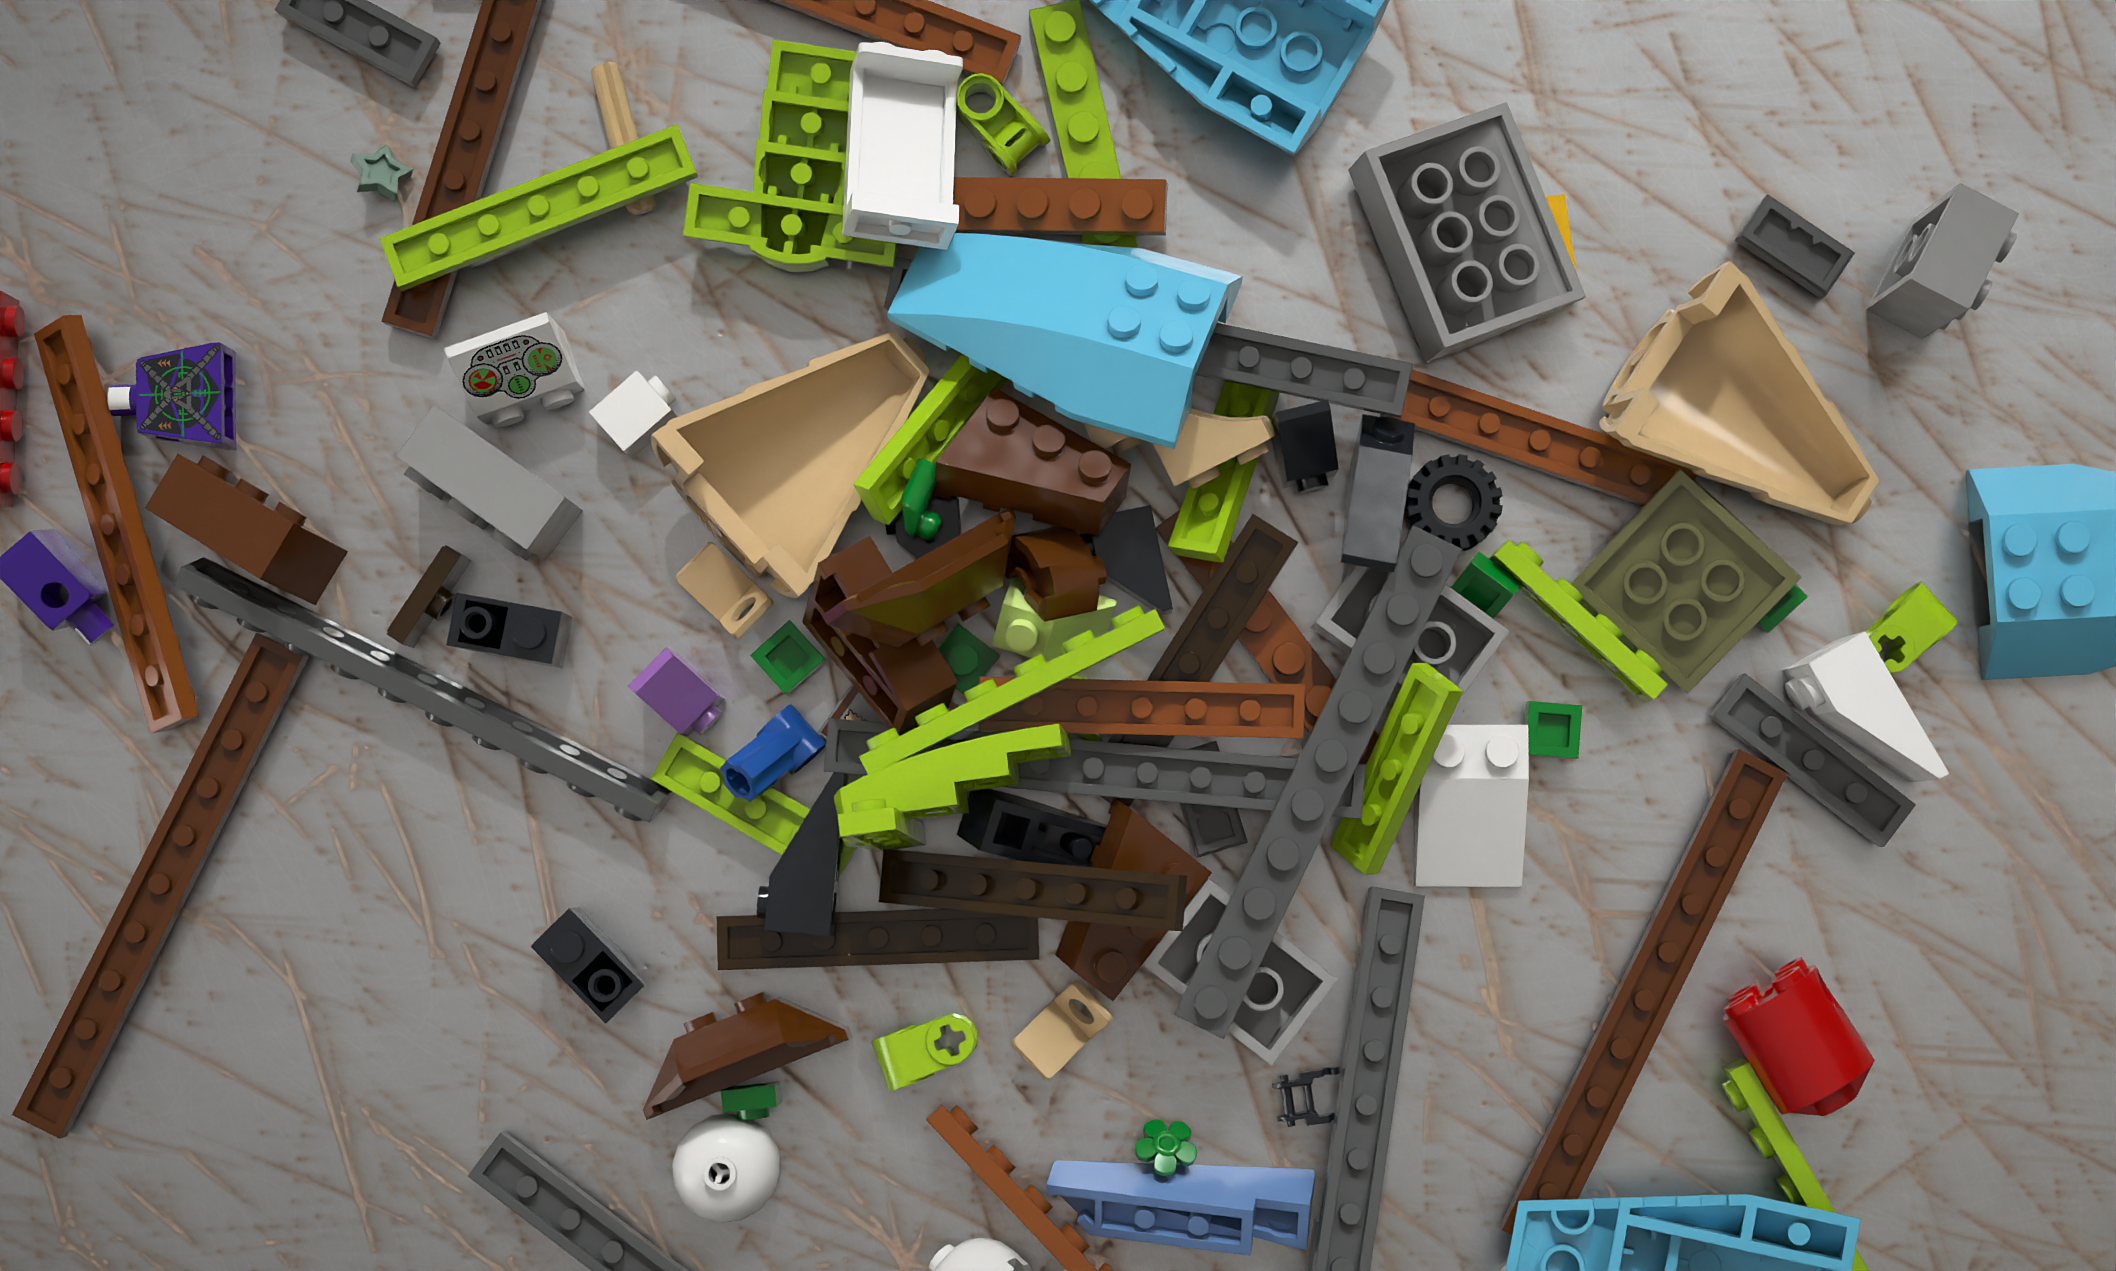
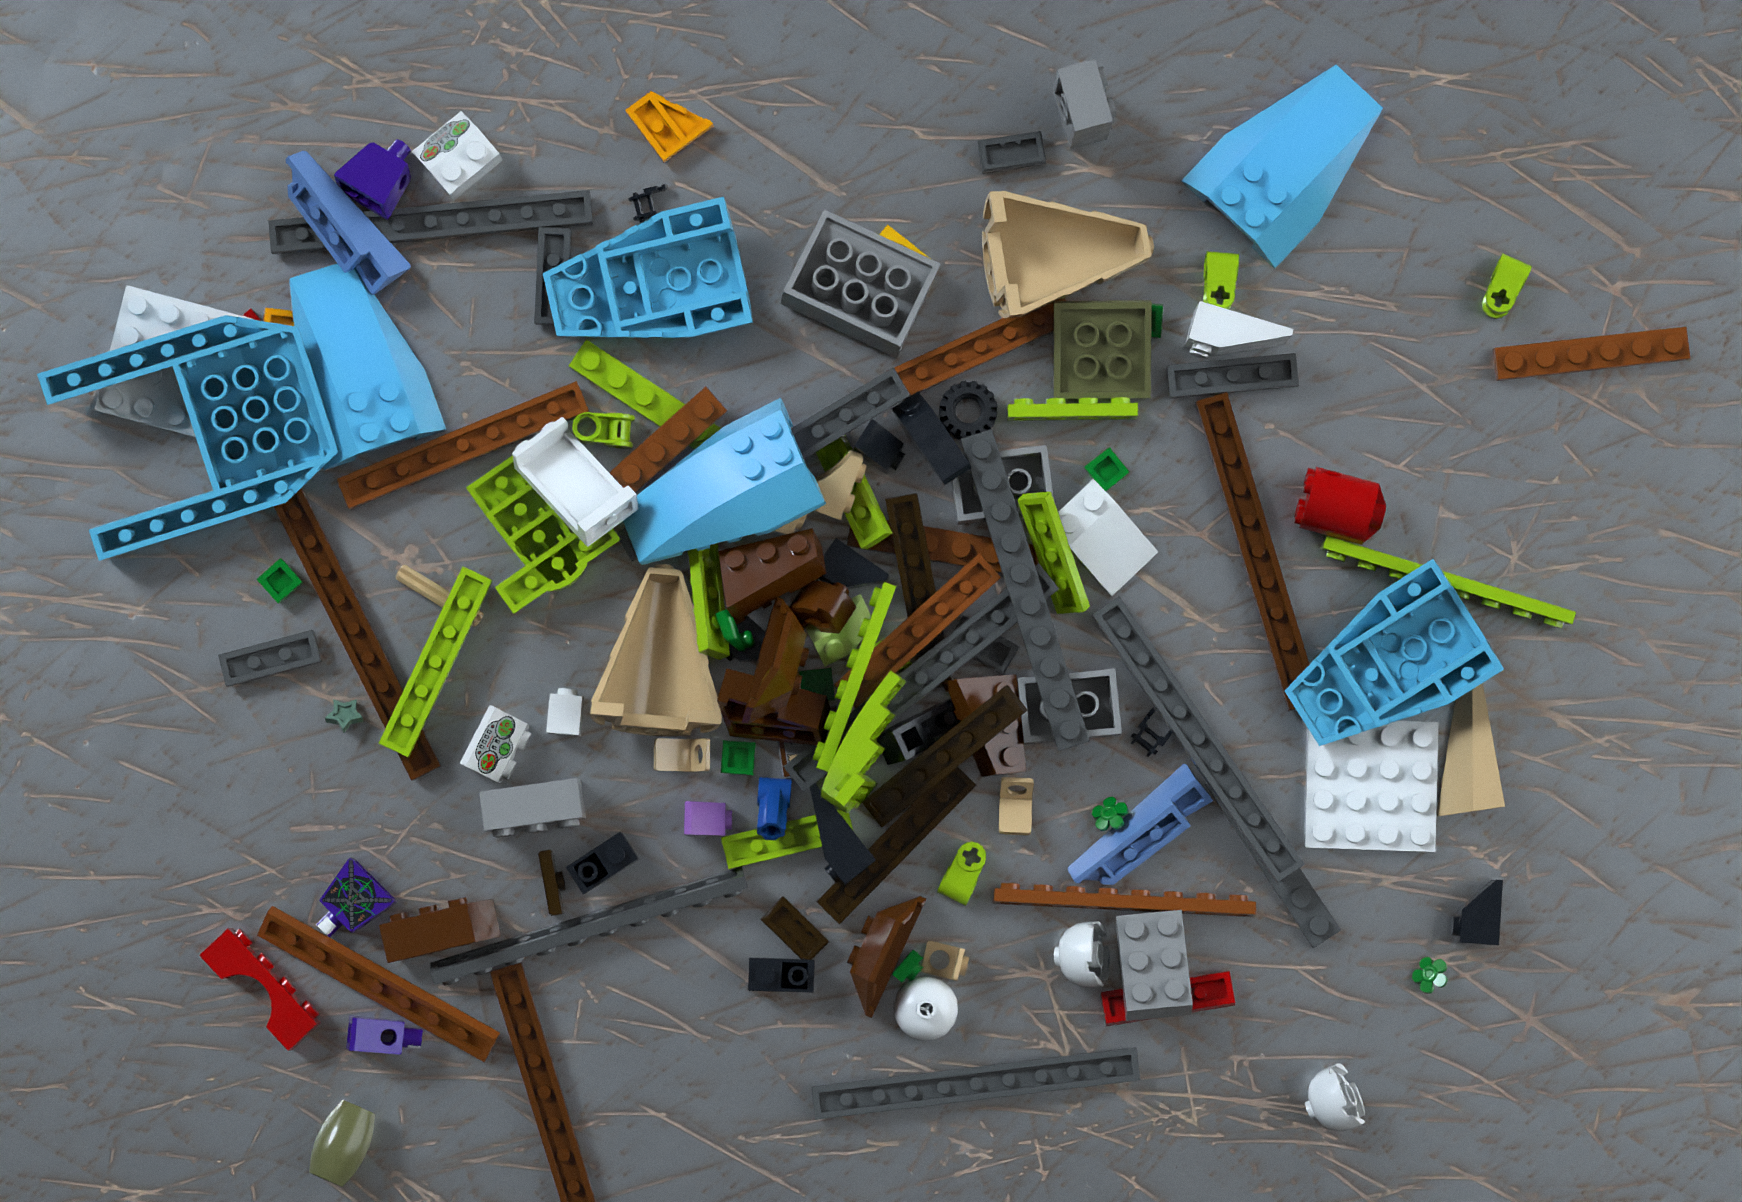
camera: 50 degrees left, 0 degrees up
green plate [1450,552,1522,619] -> none
none -> dark brown plate [760,896,829,960]
none -> tan bracket [921,941,969,981]

